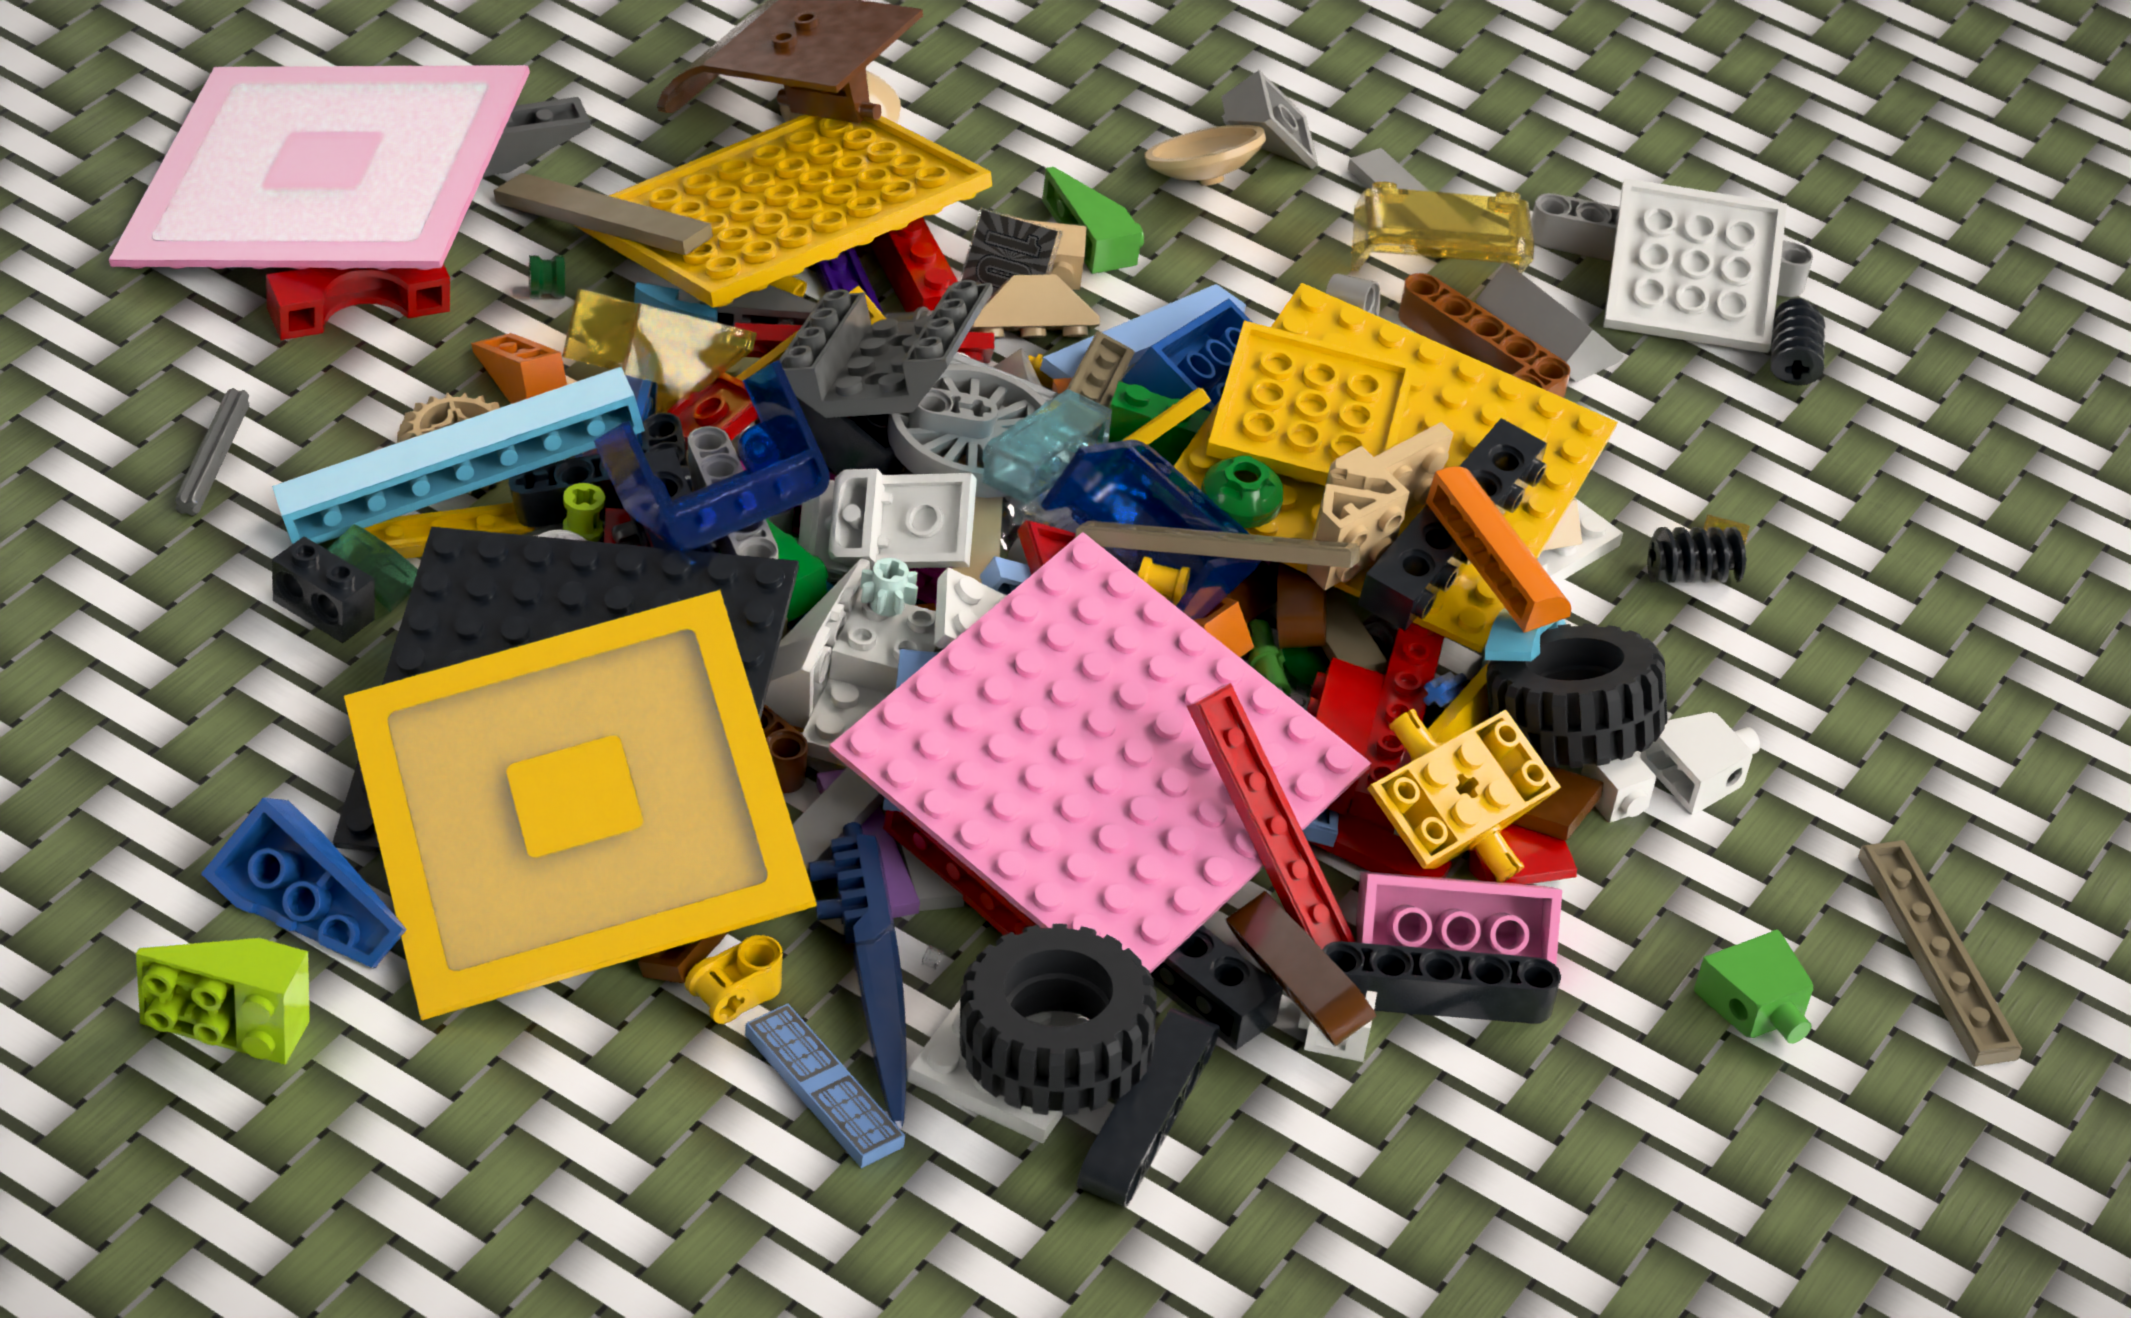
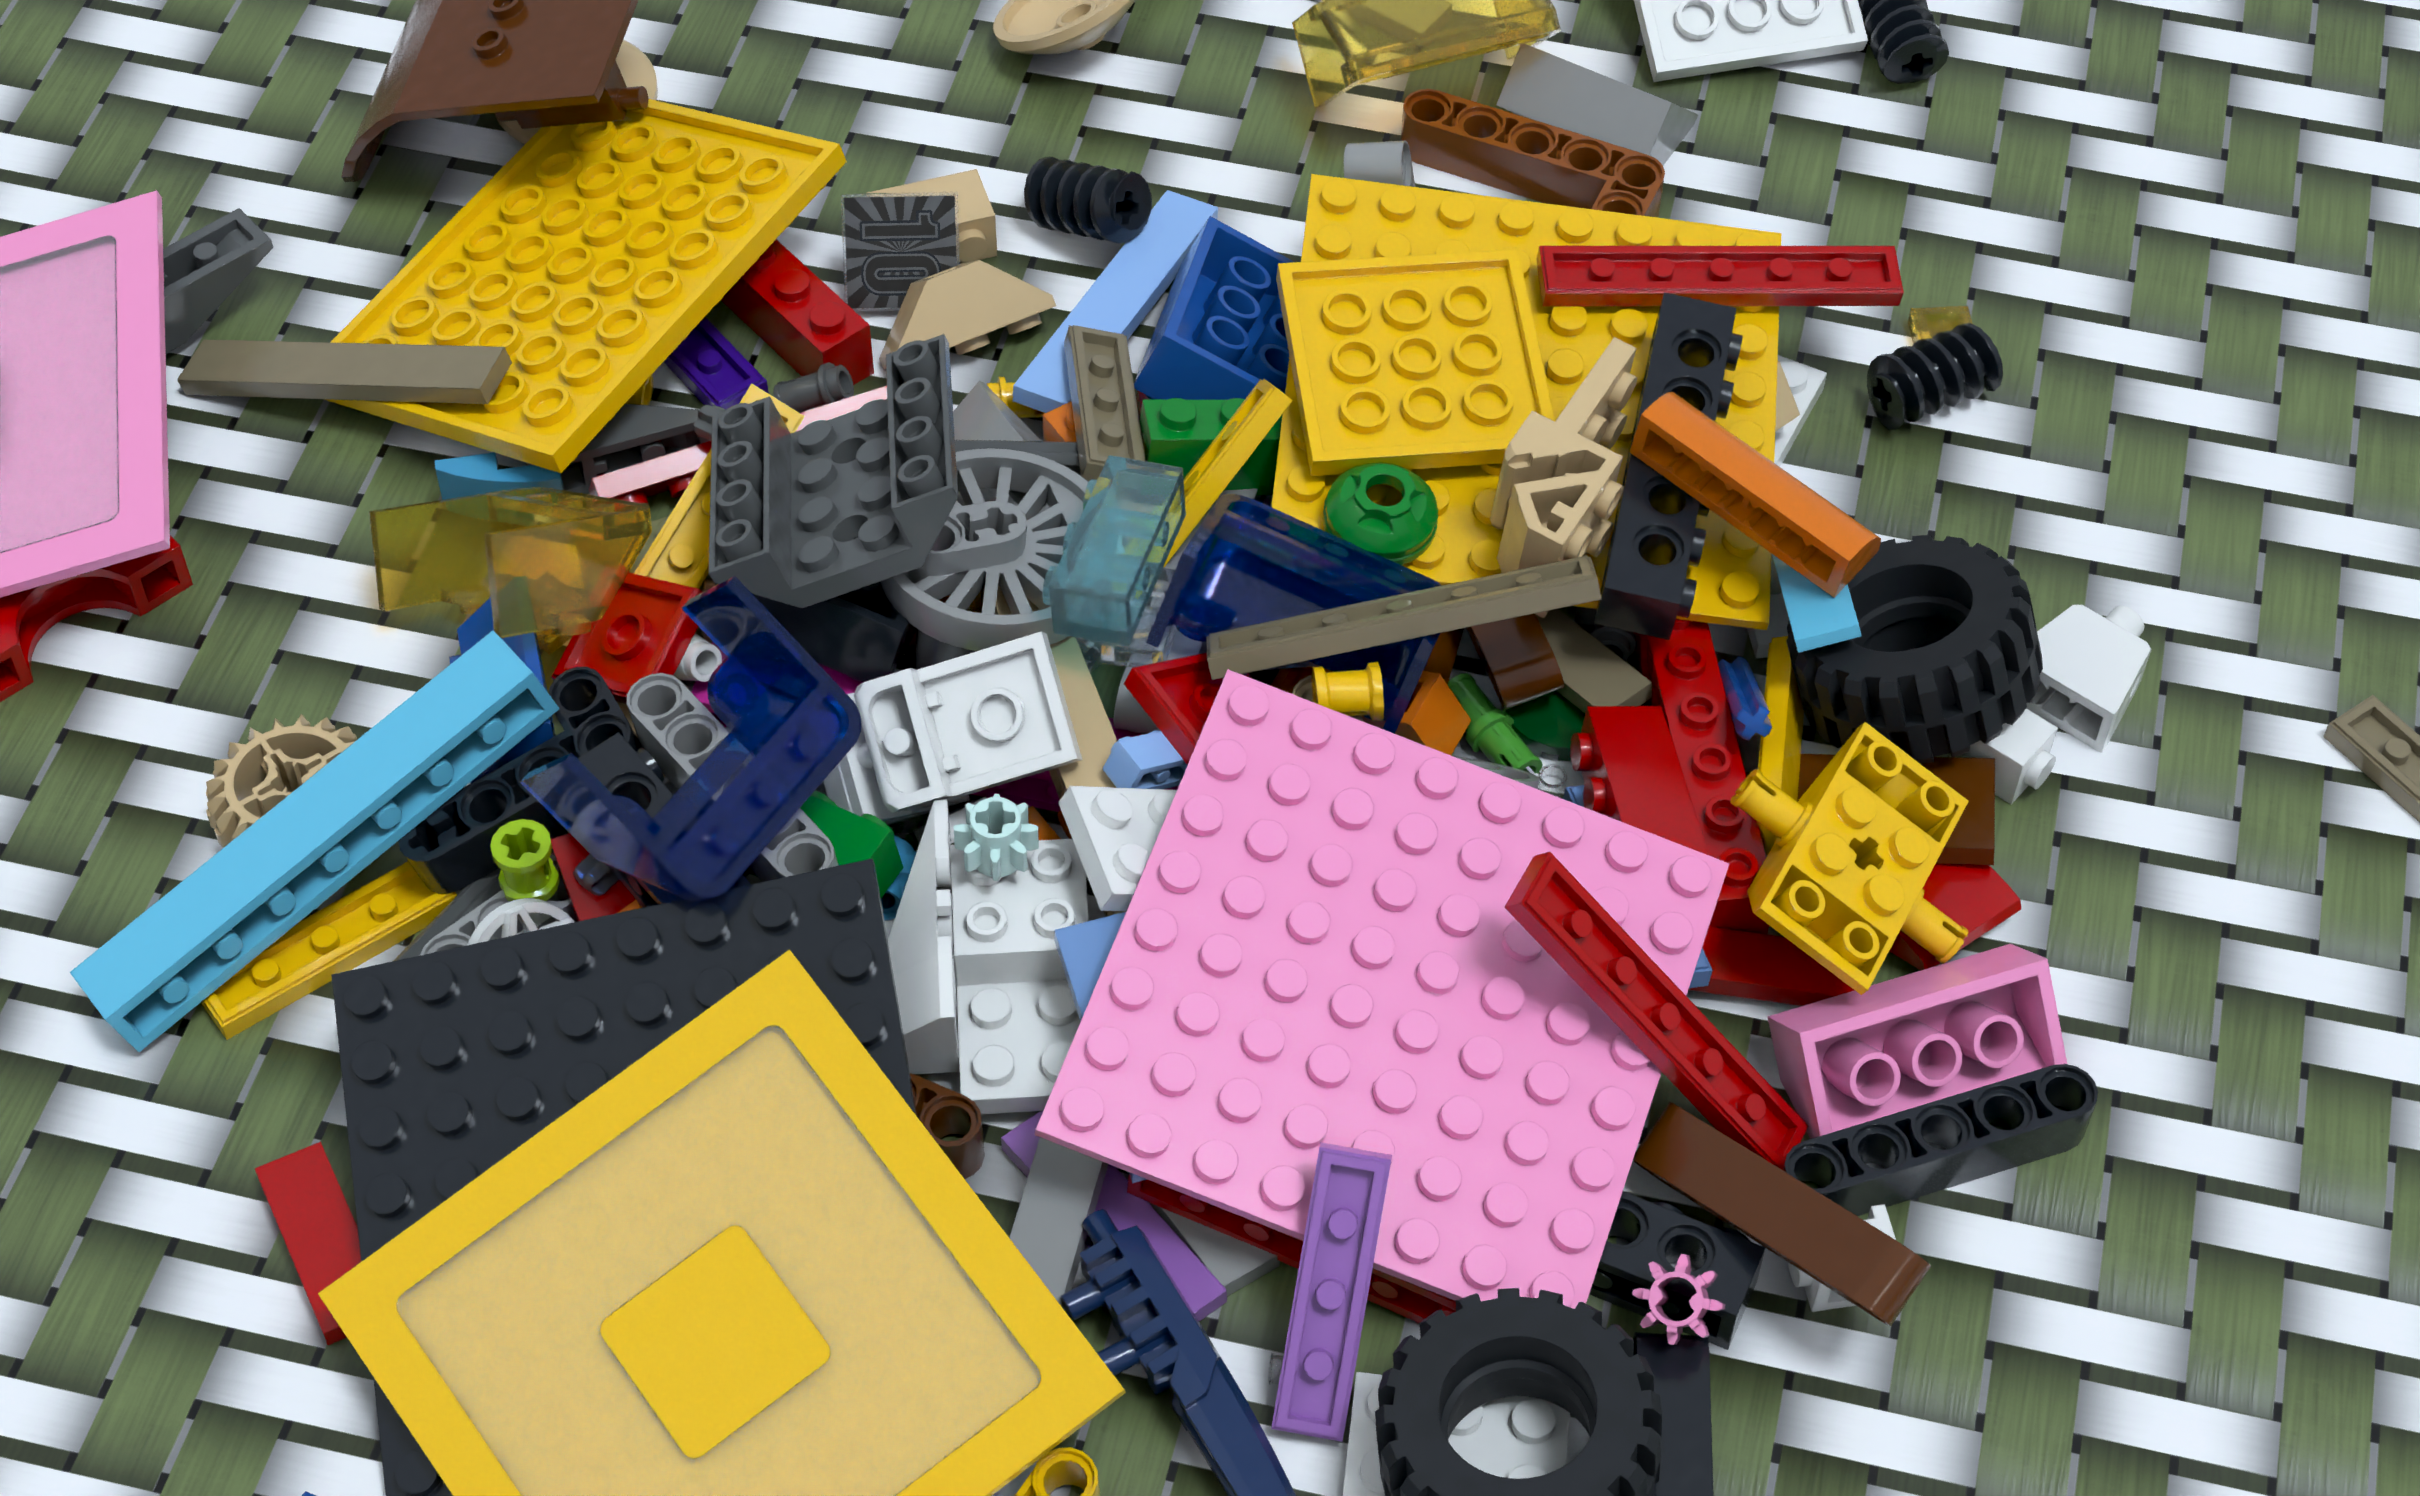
camera: 15 degrees left, 10 degrees up
black brick [272,536,375,643] -> none
clear green slope [326,524,418,612] -> none
orange slope [471,333,567,404] -> none
dark green wheel [528,255,565,298] -> none
bright green slope [1042,166,1144,274] -> none
bright green torso [1694,929,1813,1044] -> none
none -> red tile [254,1141,361,1345]
none -> black piece [1024,156,1152,244]
none -> medium lavender tile [1271,1142,1392,1442]
none -> red tile [1536,246,1904,306]
none -> bright pink gear [1632,1254,1725,1345]

